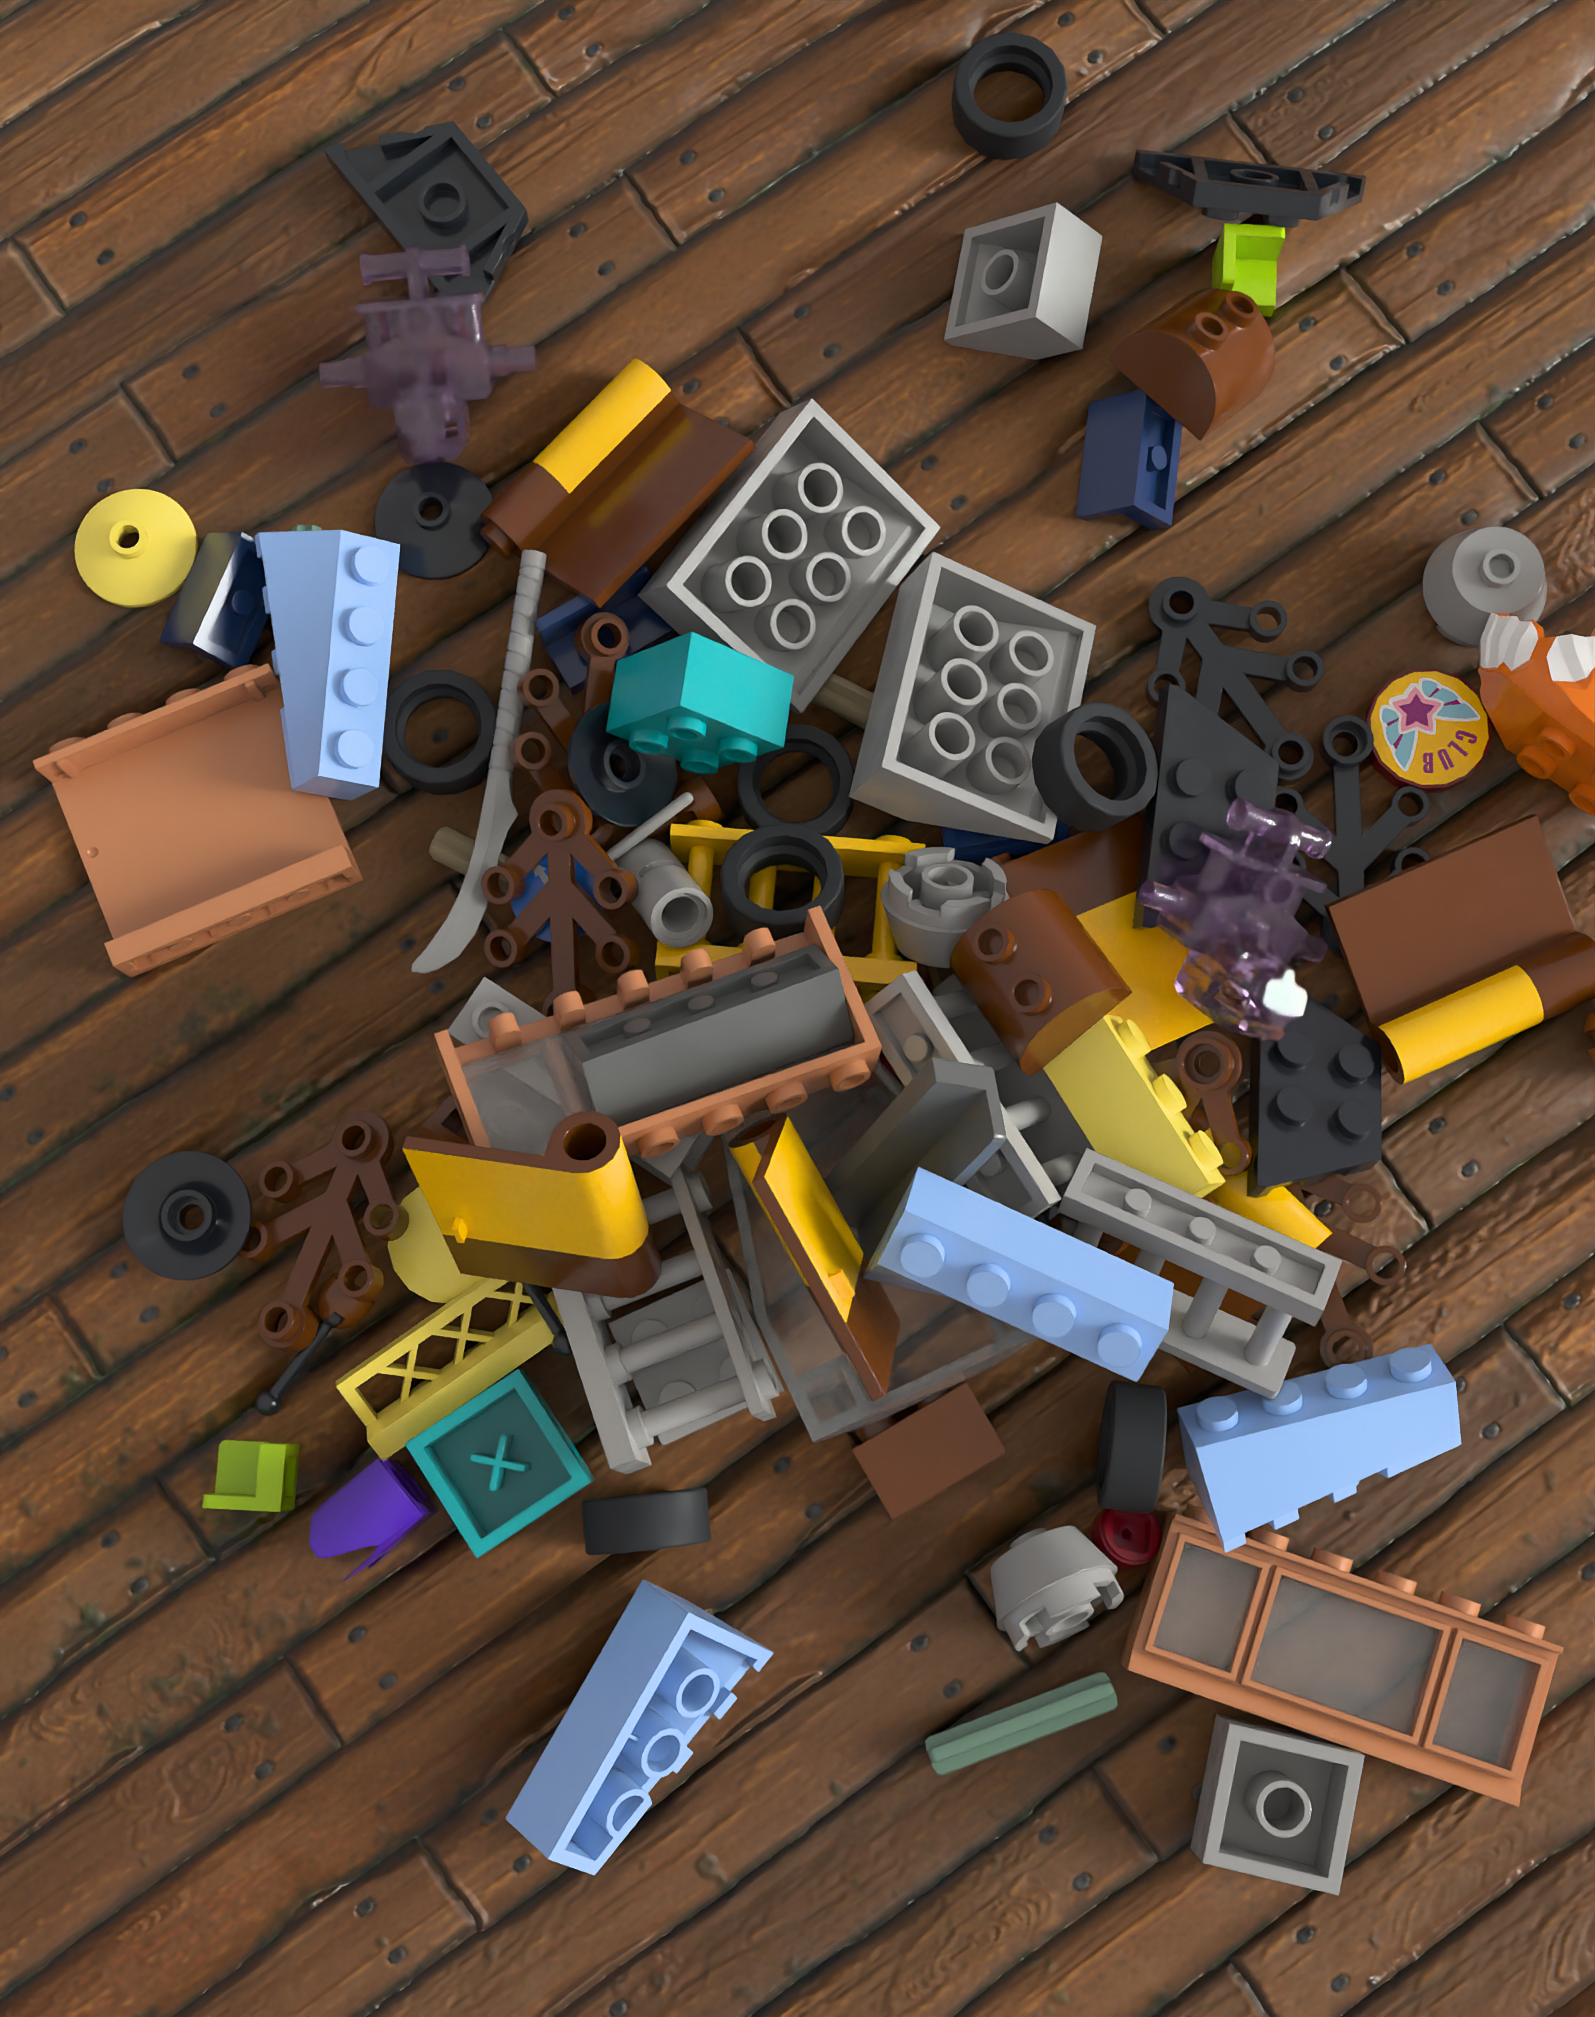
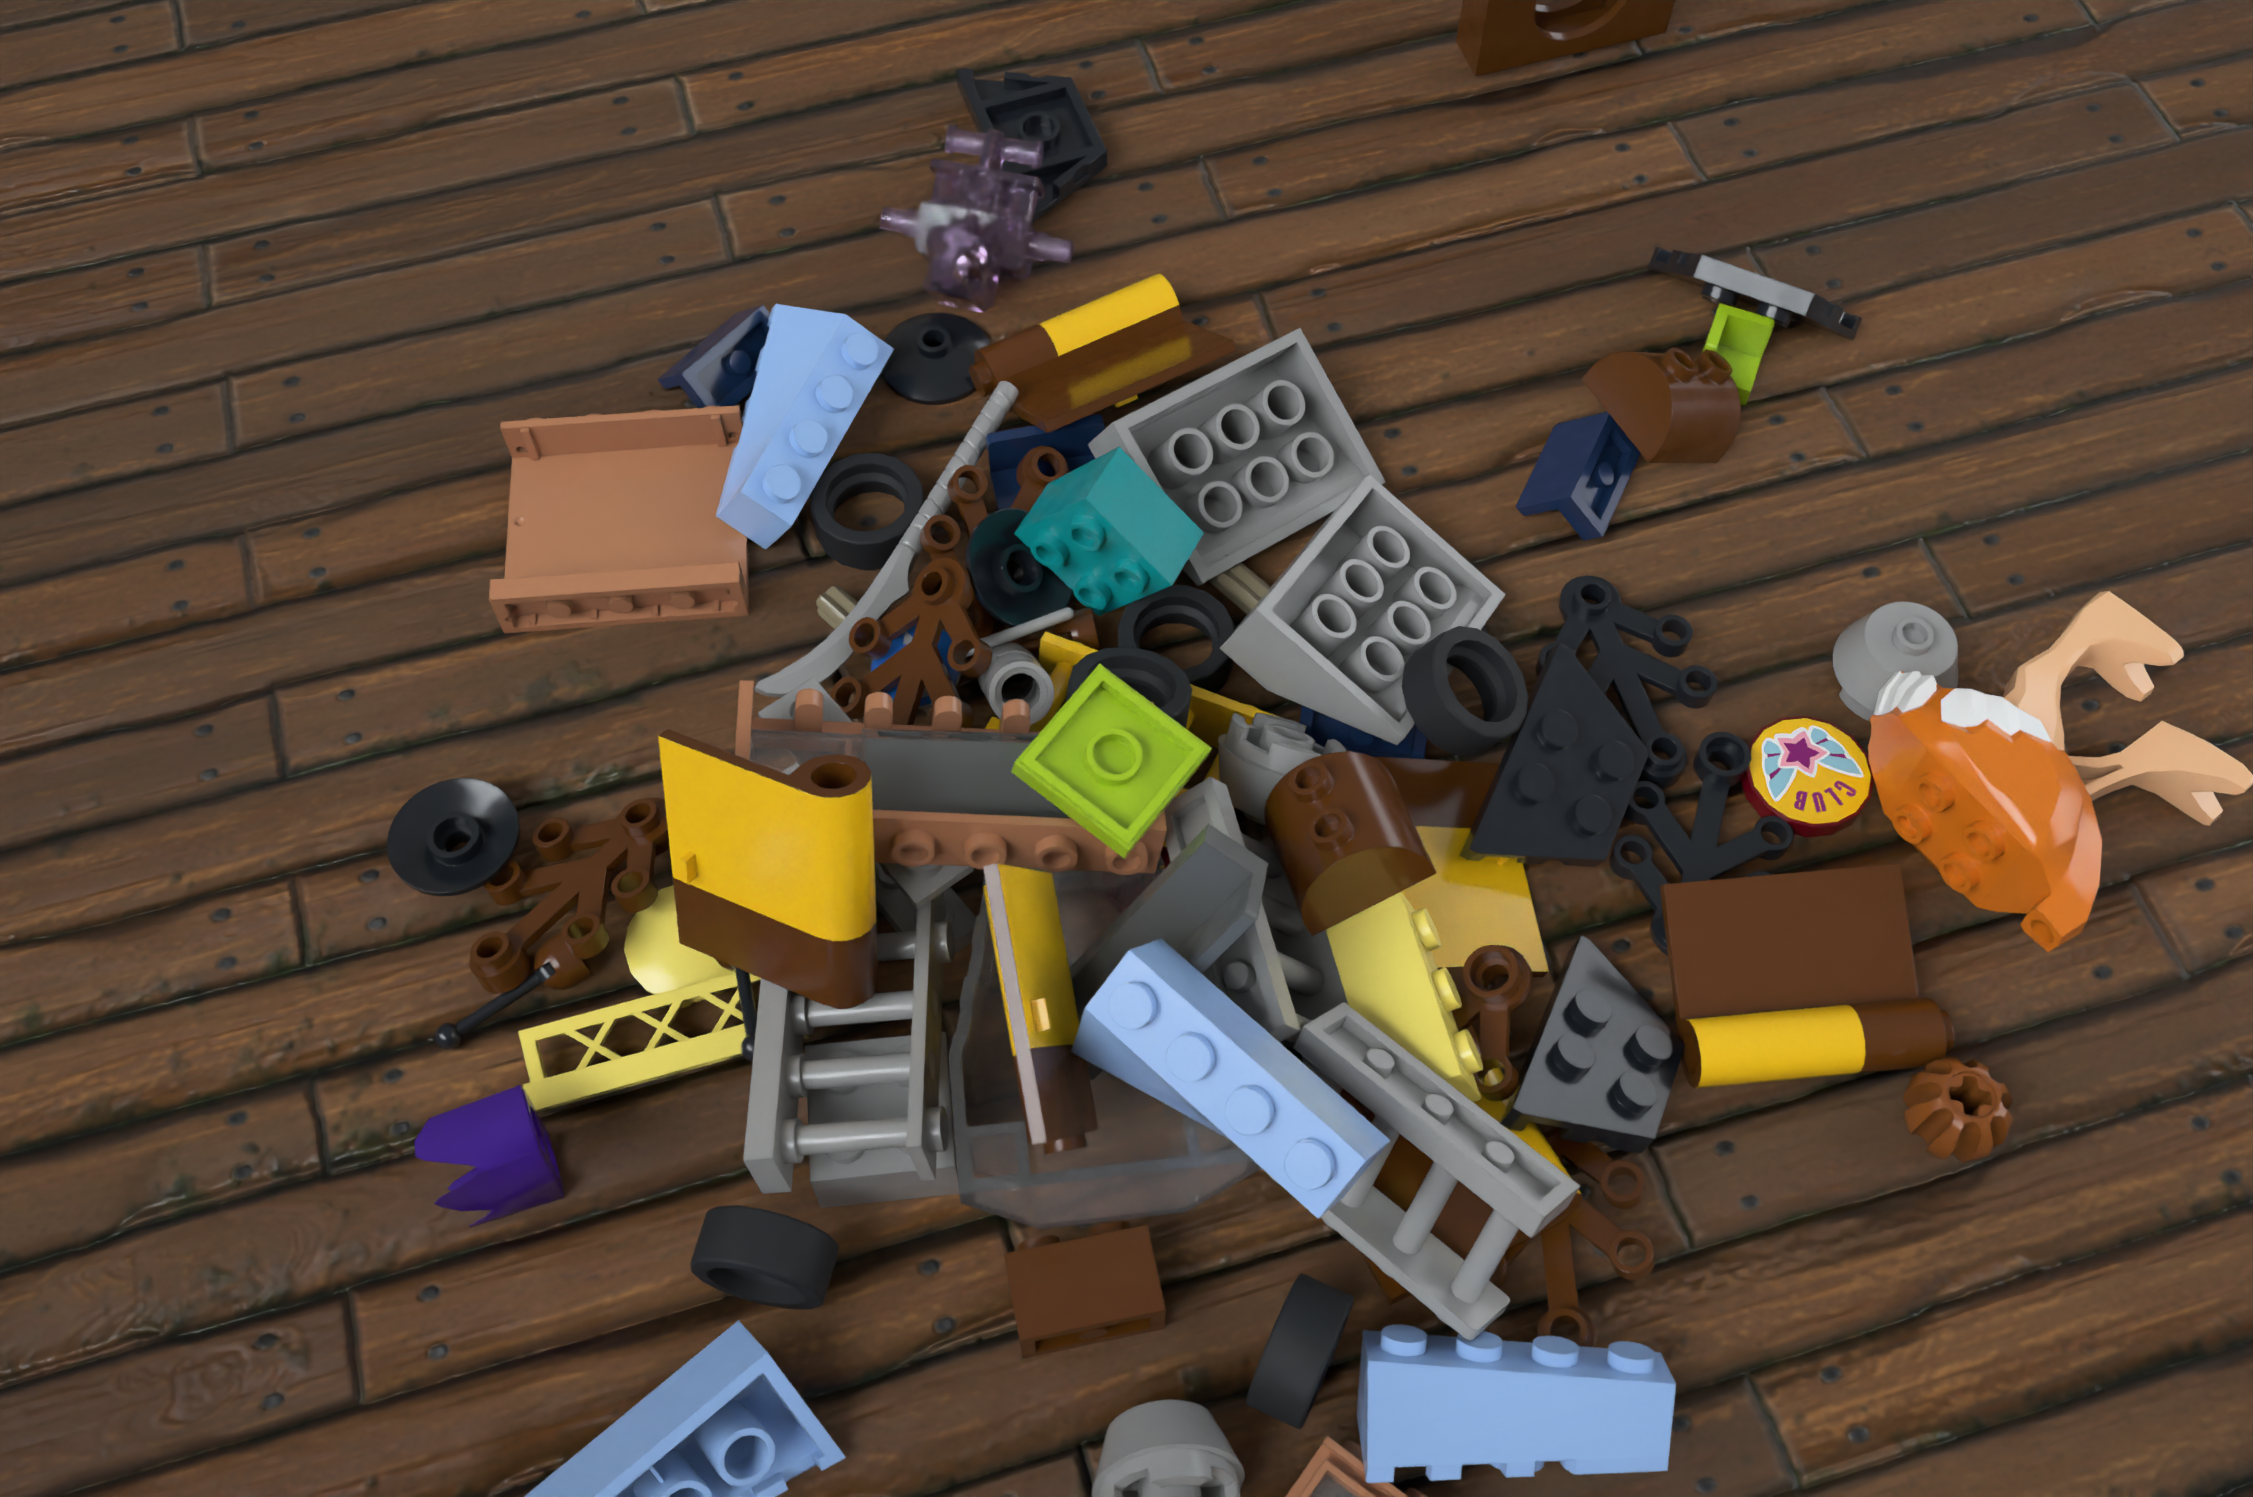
camera: 15 degrees right, 20 degrees down
light yellow dish [74,489,198,608] -> none
lime panel [202,1440,300,1512] -> none
teal brick [405,1369,596,1558] -> none
light grey slope [944,202,1103,360] -> none
black tyre [951,32,1068,160] -> none
dark red tile [1091,1508,1161,1570] -> none
clear purple piece [1138,798,1332,1041] -> none
none -> lime tile [1011,664,1212,859]

